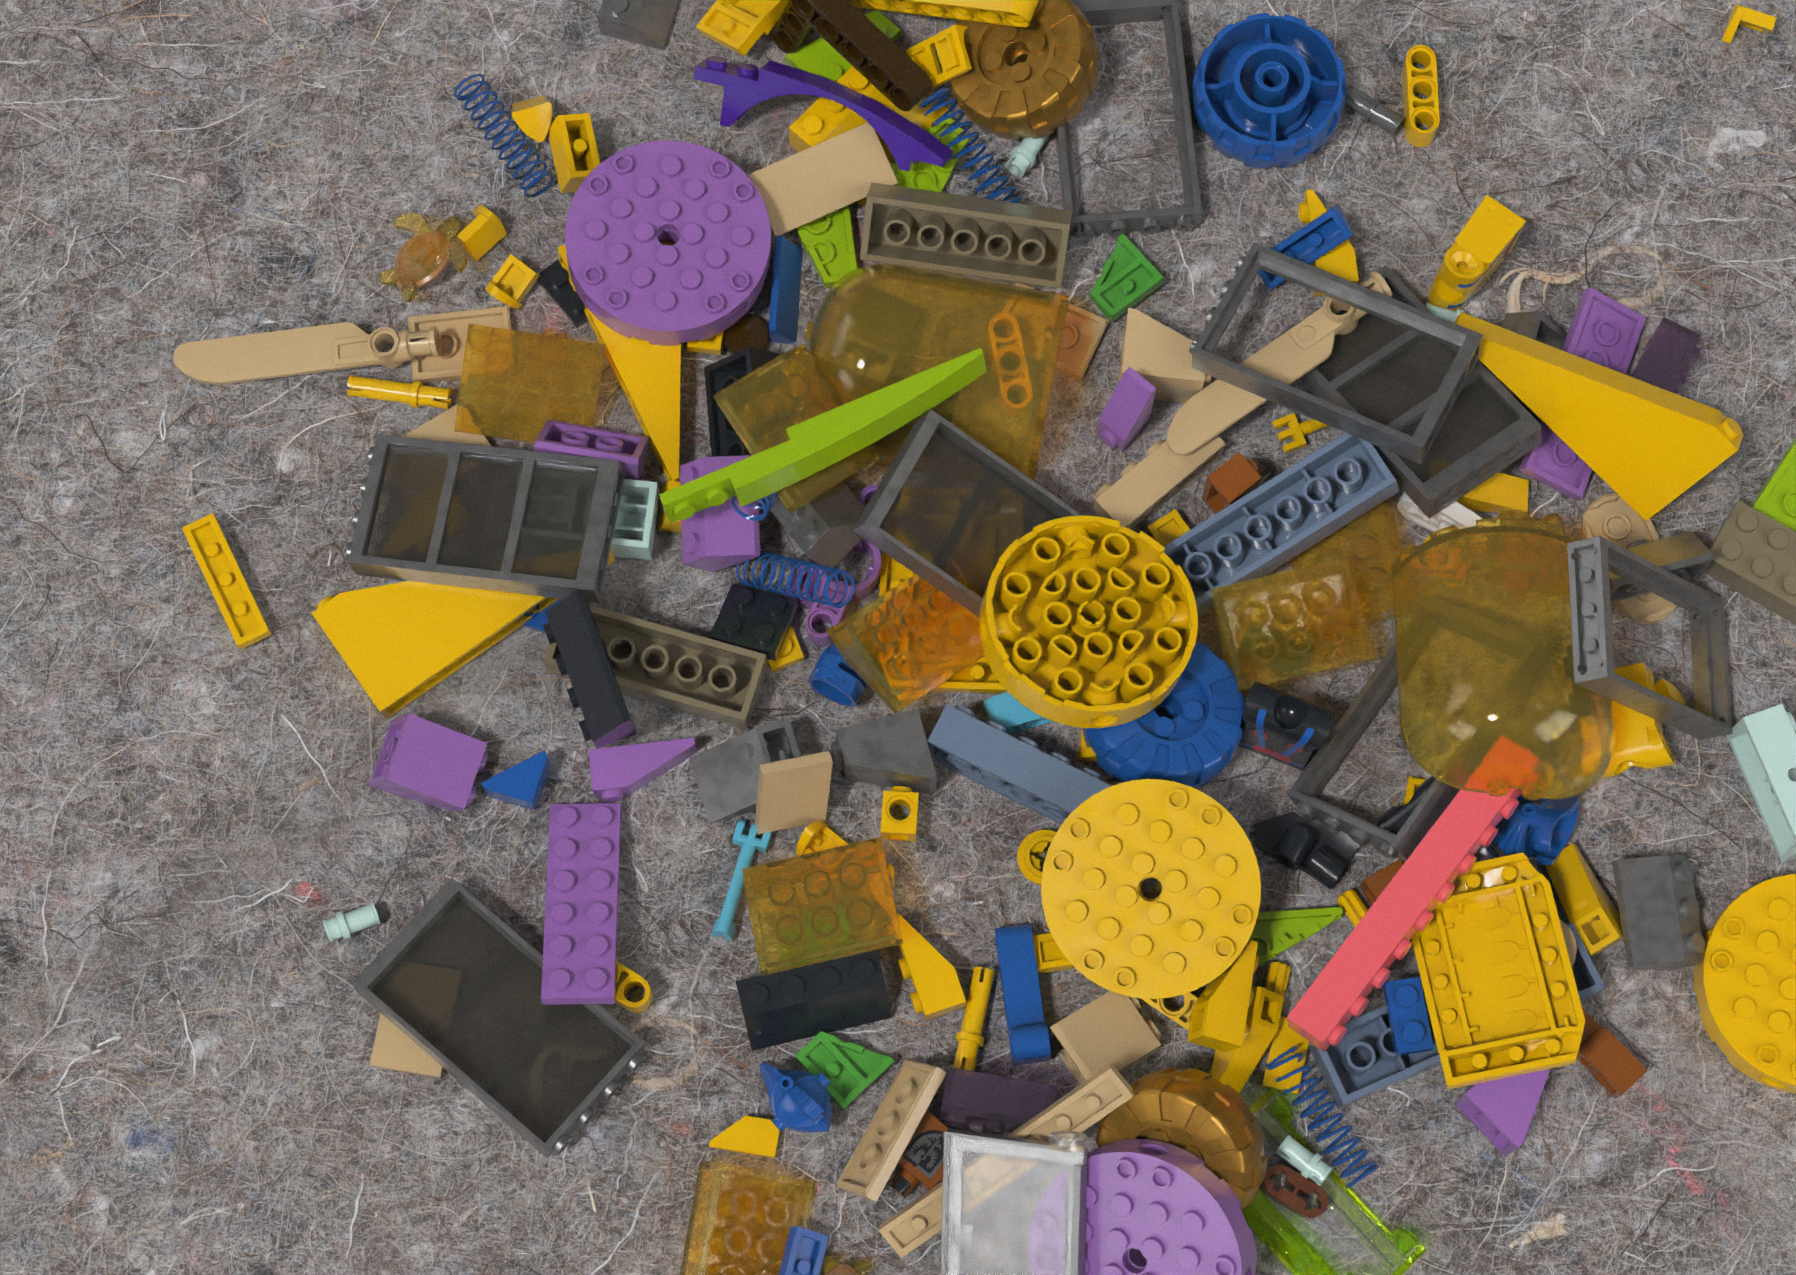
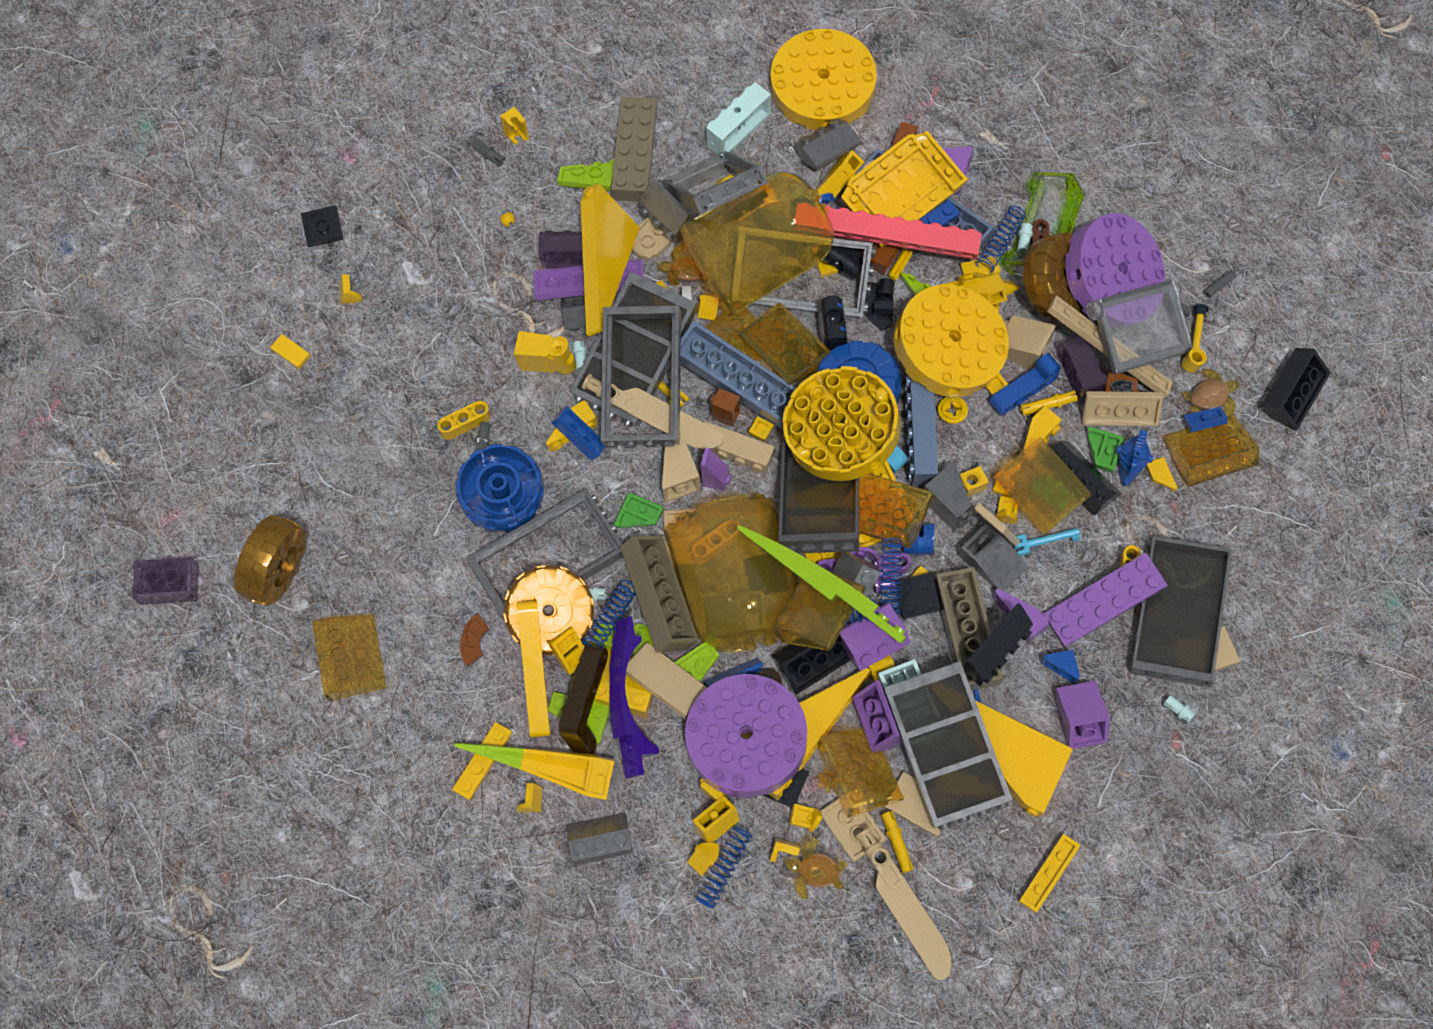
camera: 115 degrees left, 5 degrees down
none -> yellow hinge [499,211,515,227]

